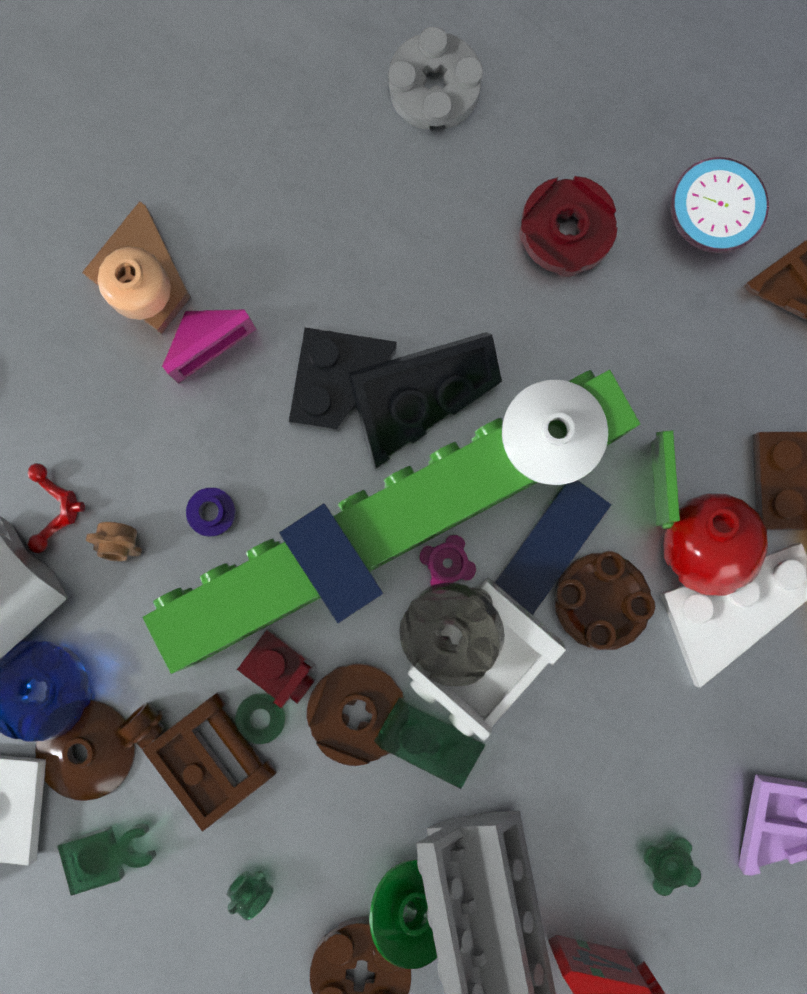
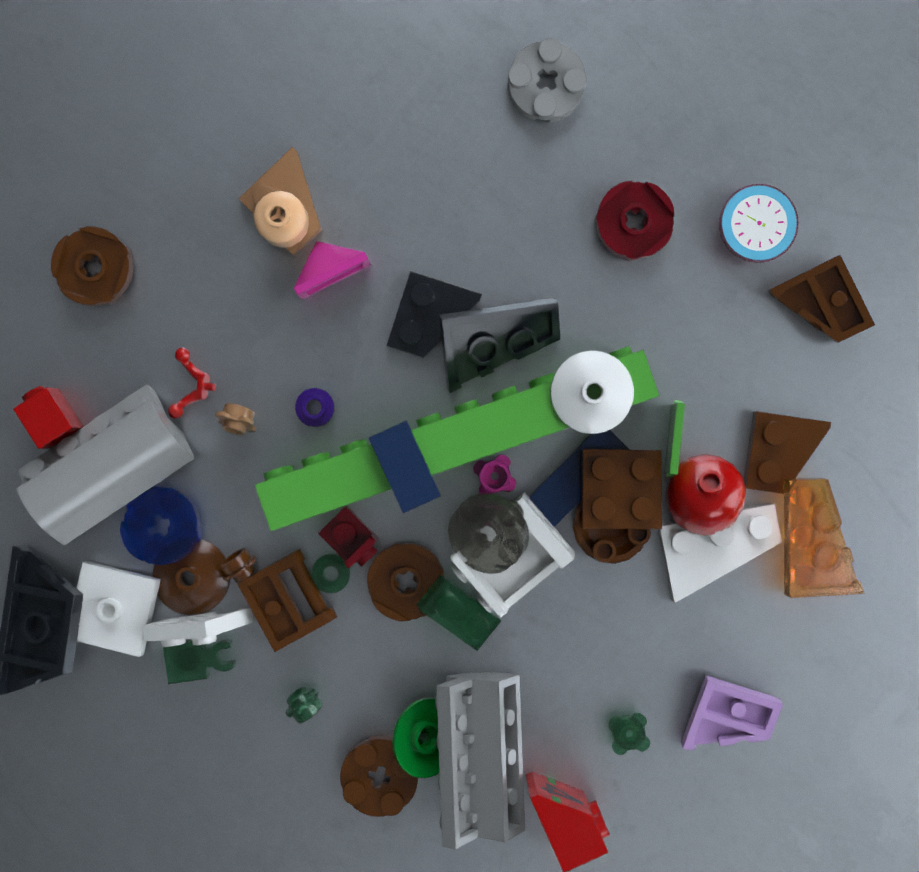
camera: 15 degrees right, 5 degrees up
none -> white wing [142,607,254,647]
none -> reddish brown plate [581,449,662,530]

